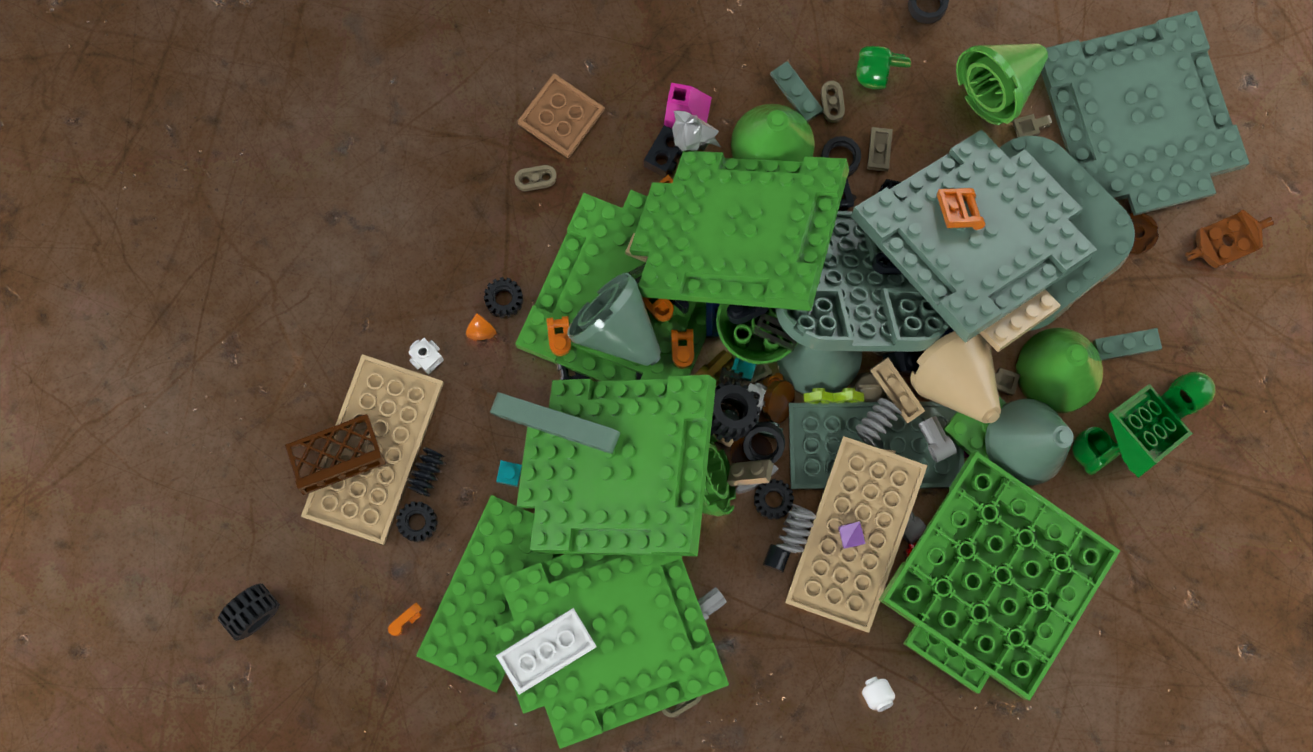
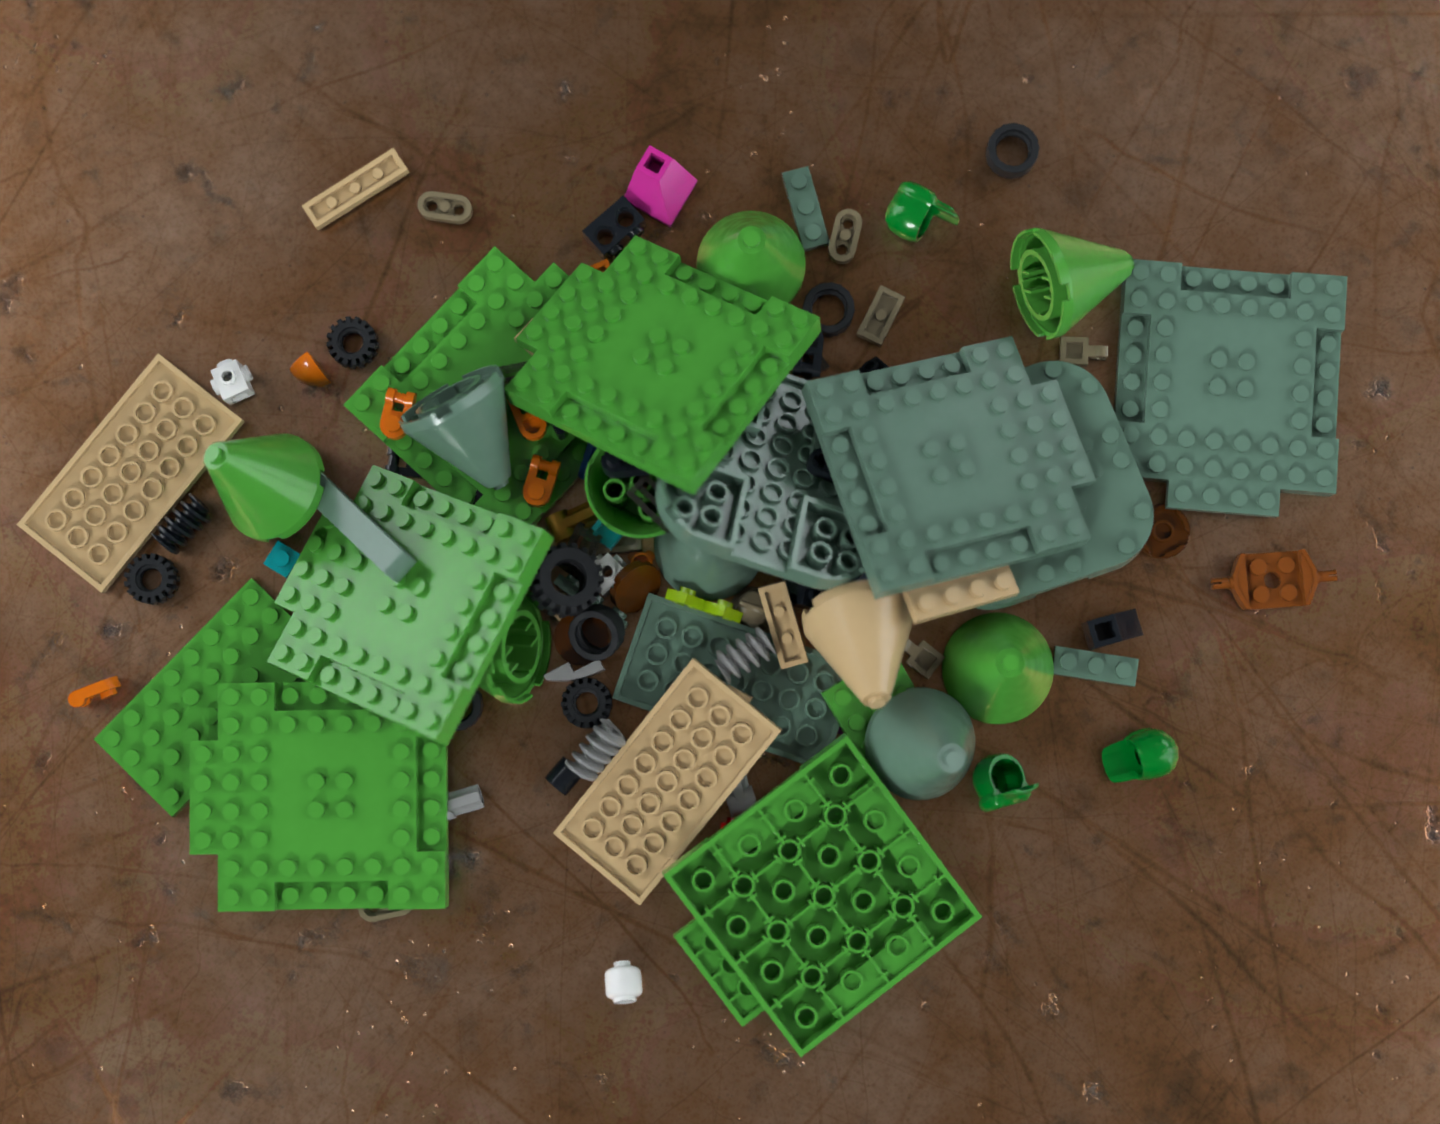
camera: 25 degrees right, 5 degrees up
reddish brown fence [285,414,386,495] -> none
white tile [496,608,597,695] -> none
medium nougat plate [517,73,605,159] -> none
light grey hair [672,111,722,151] -> none
dark tan plate [727,459,774,486] -> none
medium lavender slope [838,521,866,549] -> none
light grey piece [919,416,957,463] -> none
orange plate [937,188,985,230] -> none
green slope [1108,384,1193,478] -> none
none -> bright green cone [204,433,325,542]
none -> tan plate [302,148,409,231]
none -> black slope [1081,609,1143,651]

